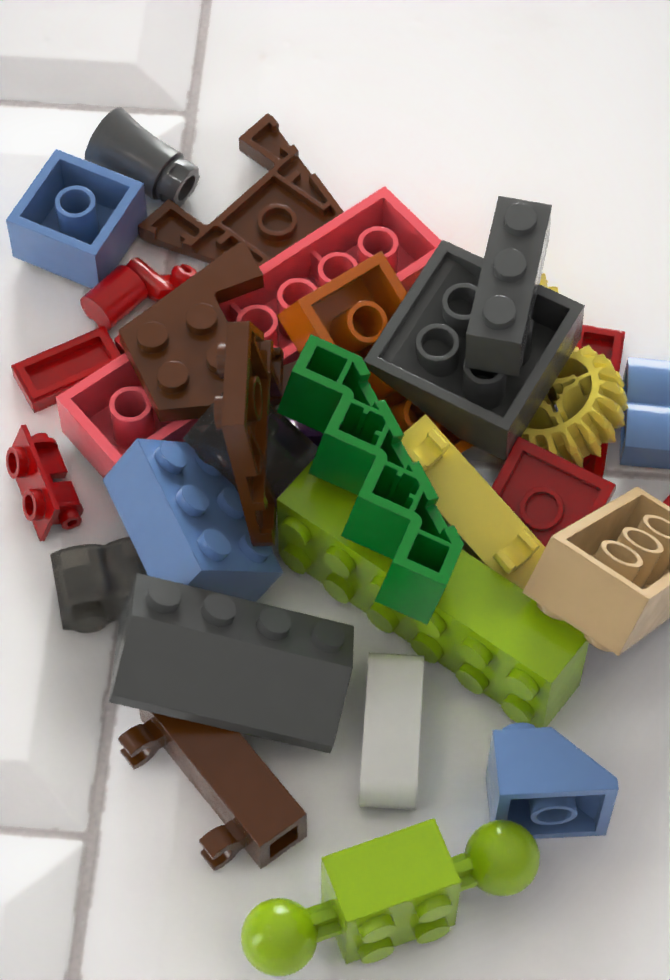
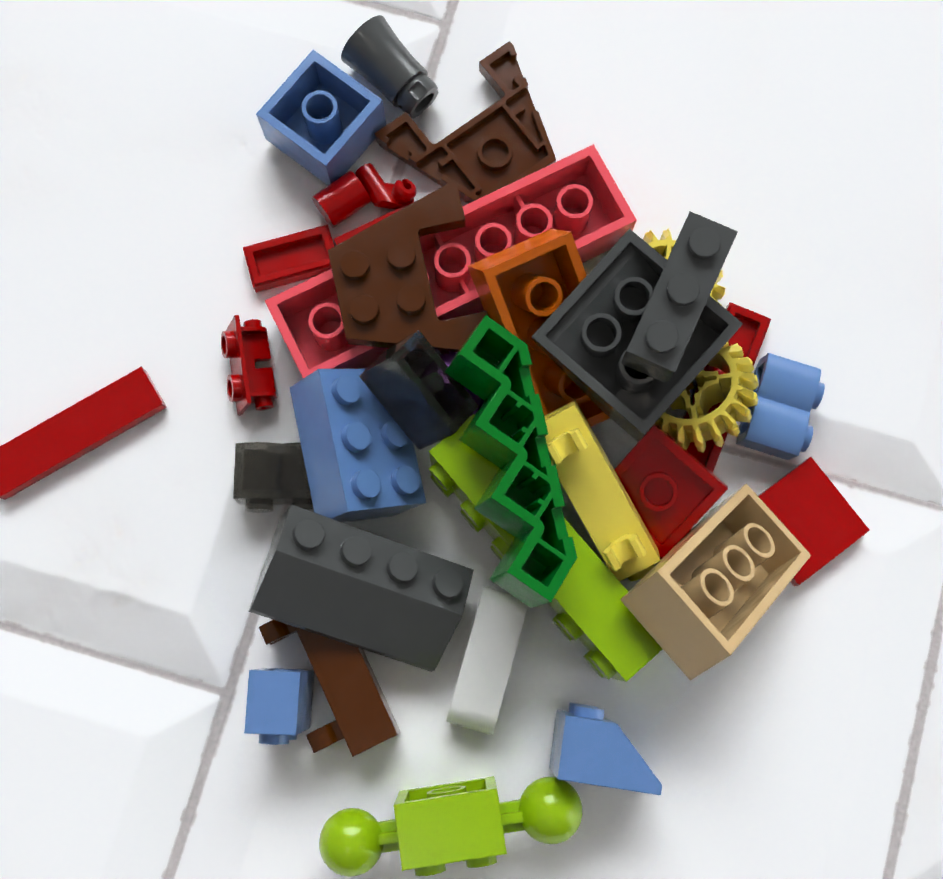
camera: 10 degrees right, 20 degrees up
reddish brown wing [213,321,284,547] -> none
none -> medium blue brick [244,668,314,745]

